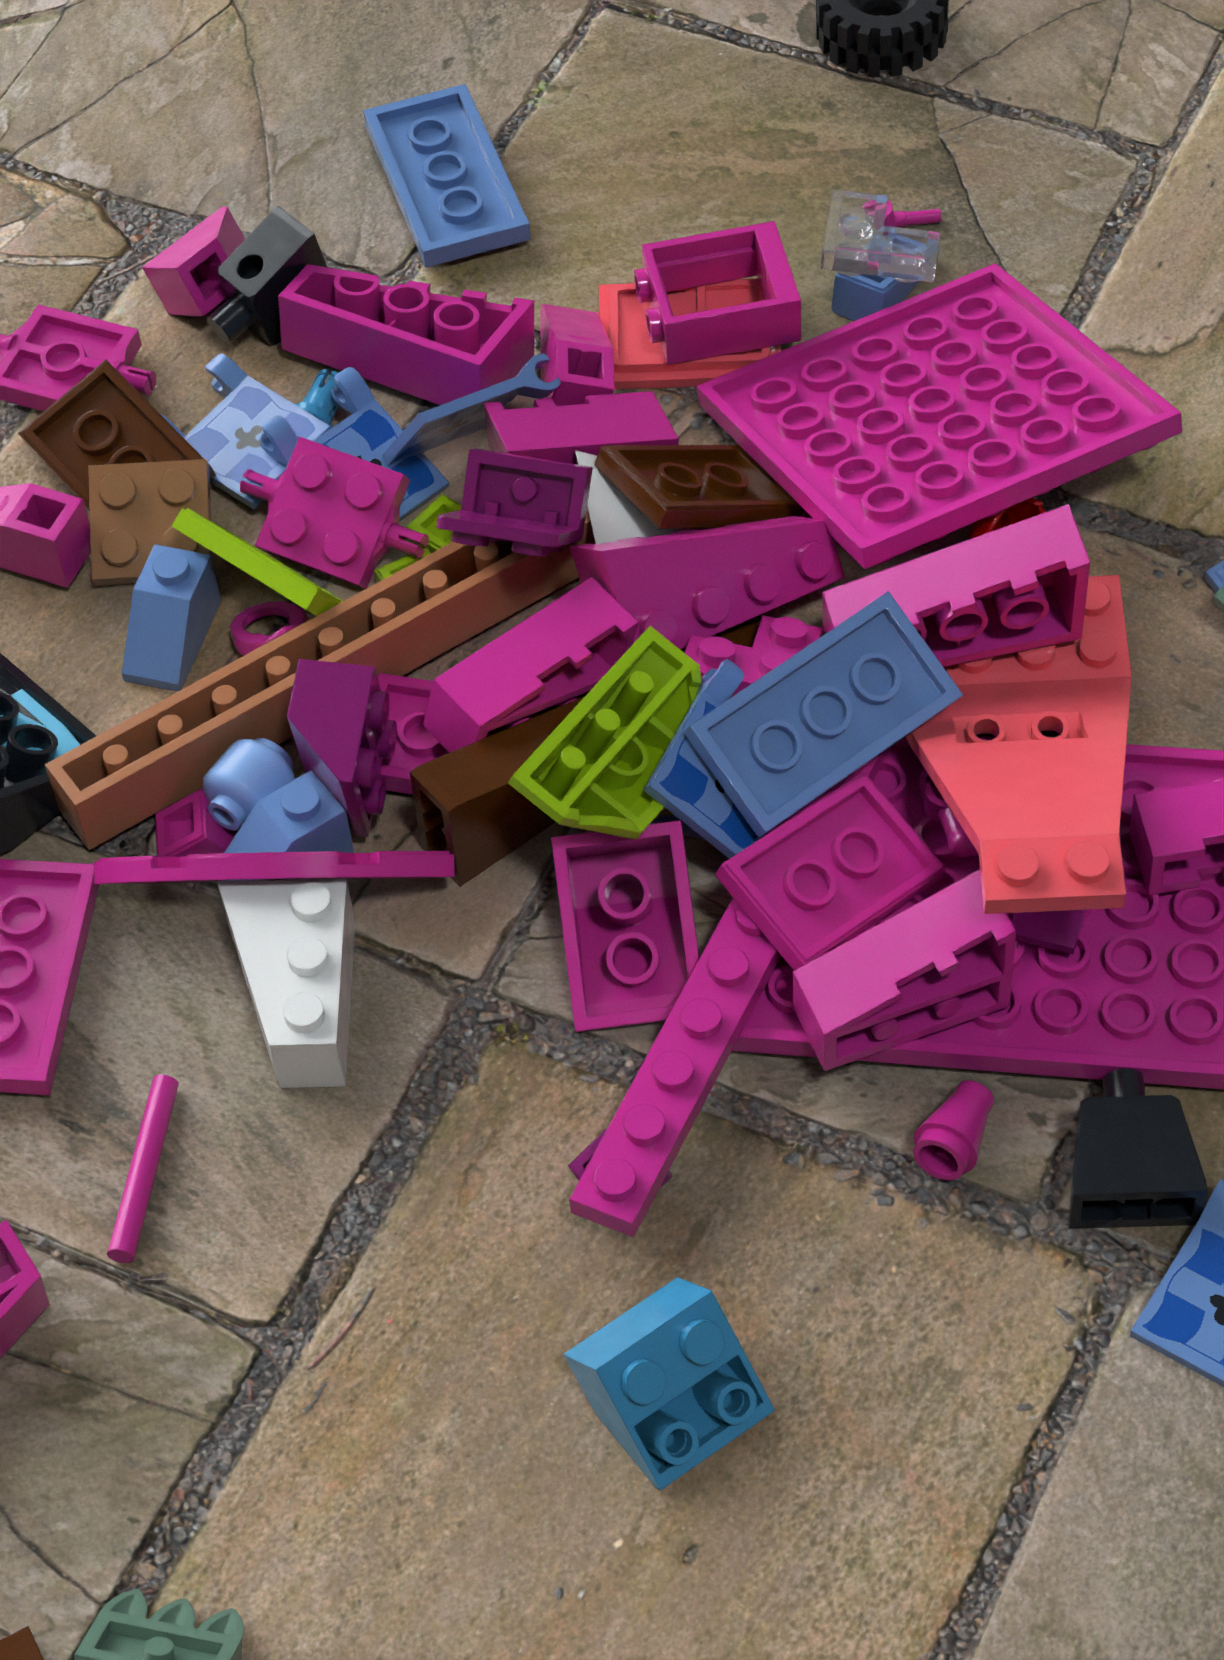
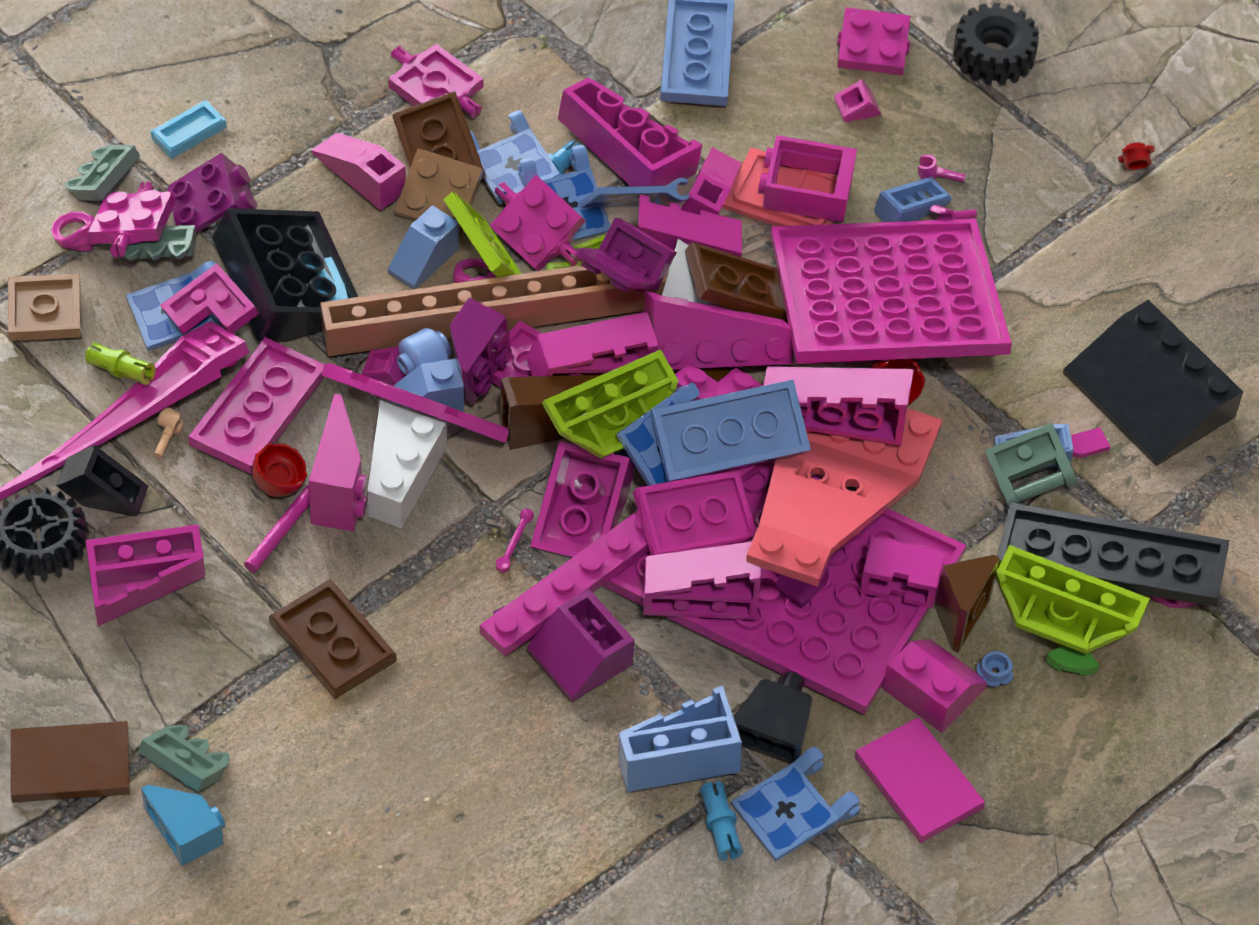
camera: 15 degrees right, 0 degrees up
dark pink slope [142,207,245,316] -> none
black torso [207,206,327,345] -> none
dark azure slope [563,1277,775,1490] -> none
clear plate [820,189,940,283] -> none
dark pink cone [913,1080,994,1180] -> none
none -> red hair [252,443,307,497]
none -> reddish brown tile [269,579,397,699]
none -> dark pink slope [309,394,368,532]
none -> dark pink hinge [496,508,534,573]
none -> magenta slope [527,589,635,702]
none -> medium blue wedge [619,685,742,792]
none -> dark azure pin [700,781,743,861]
none -> dark pink slope [834,79,882,122]
none -> dark pink plate [837,7,911,76]
none -> dark pink hand [930,205,977,220]
none -> red plate [1118,142,1155,170]

